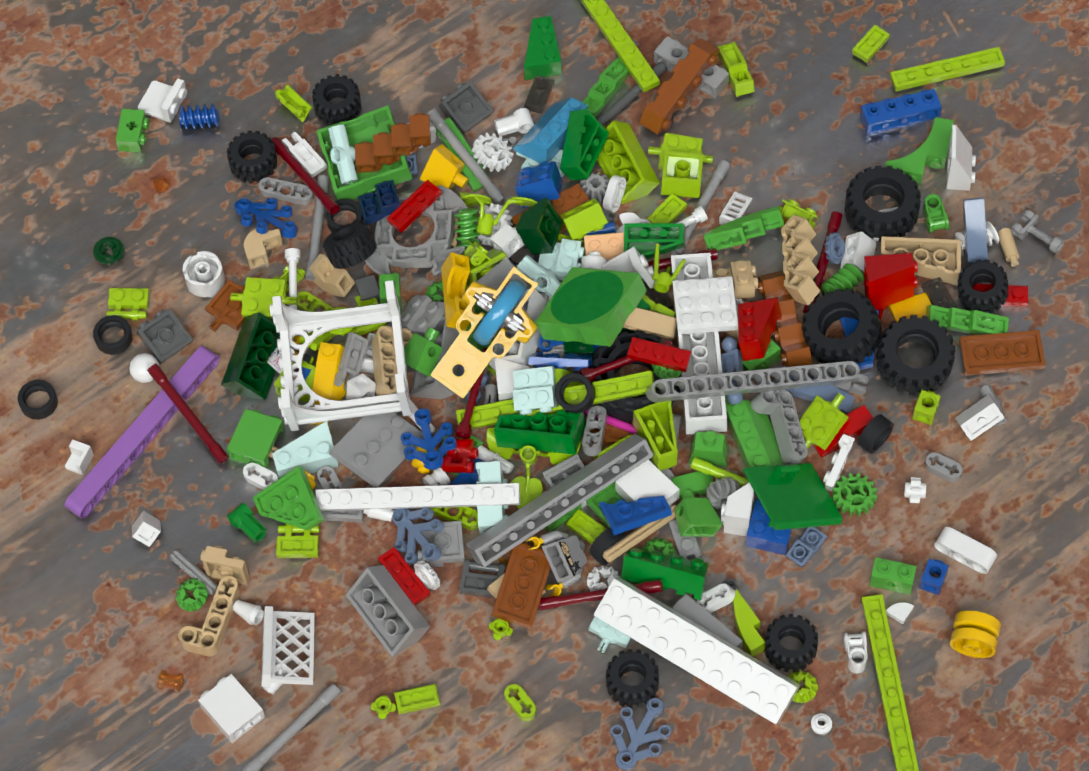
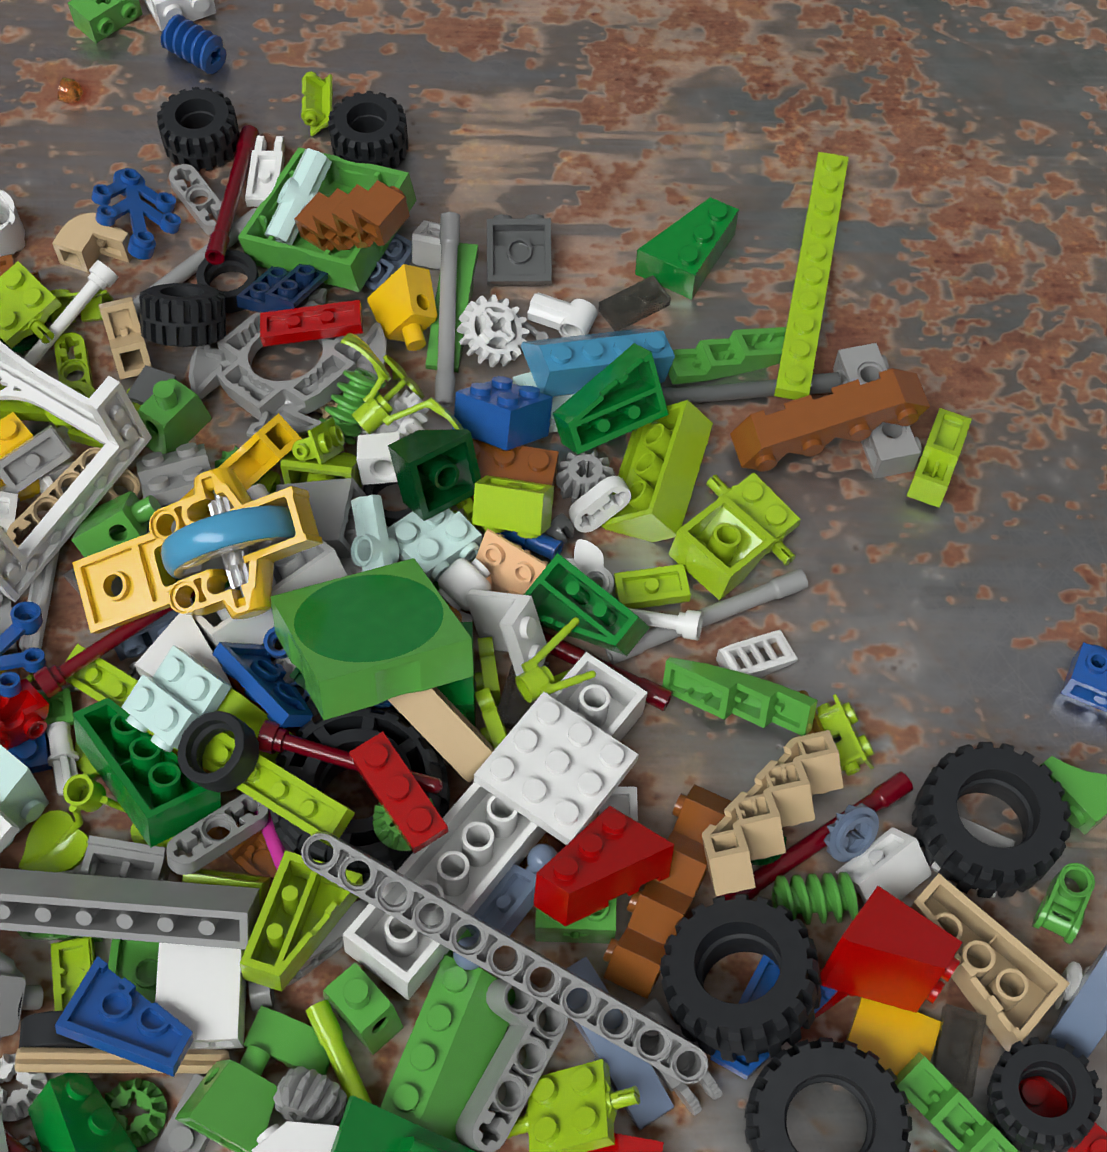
camera: 35 degrees right, 0 degrees up
tan plate [712,261,758,299] -> none

